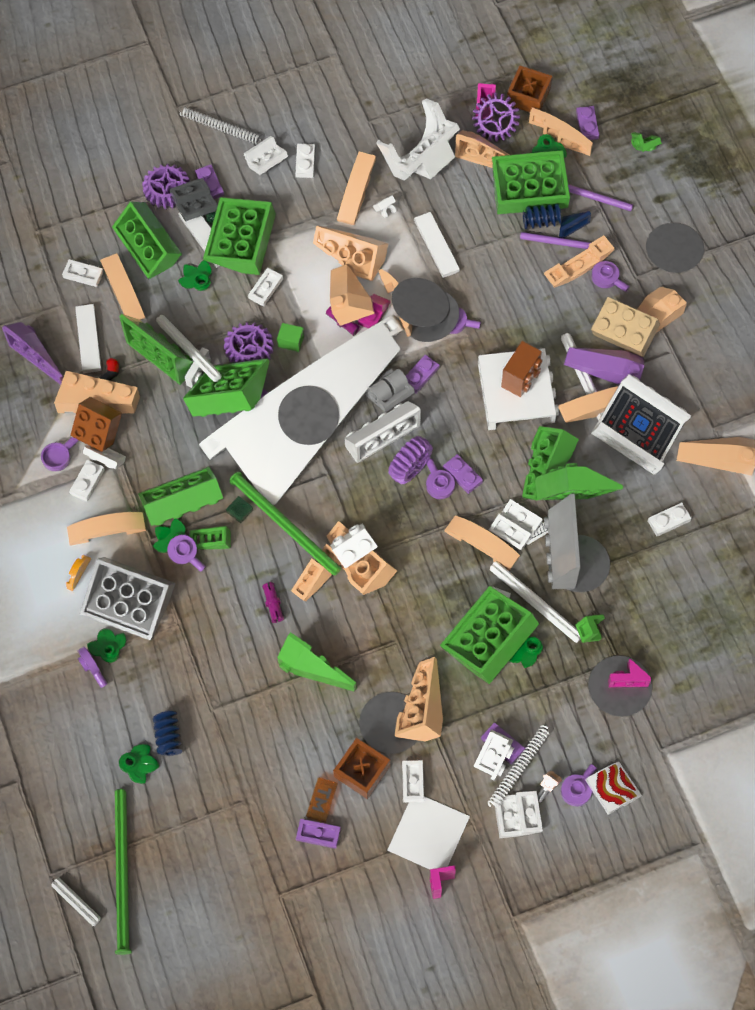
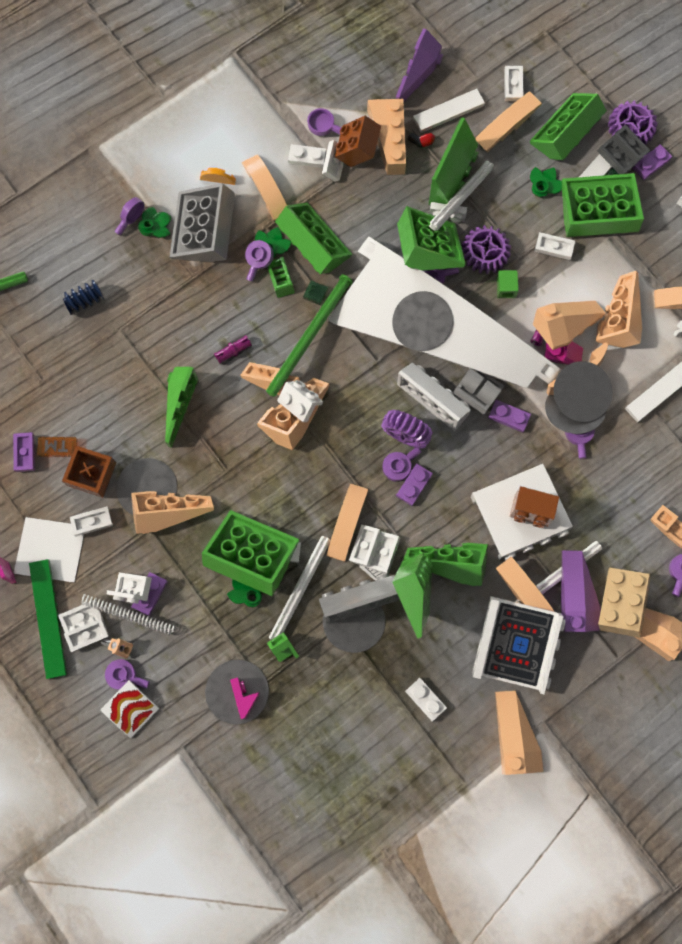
camera: 75 degrees right, 10 degrees up
green plate [119,744,159,784] -> none
none -> green tile [29,559,67,679]

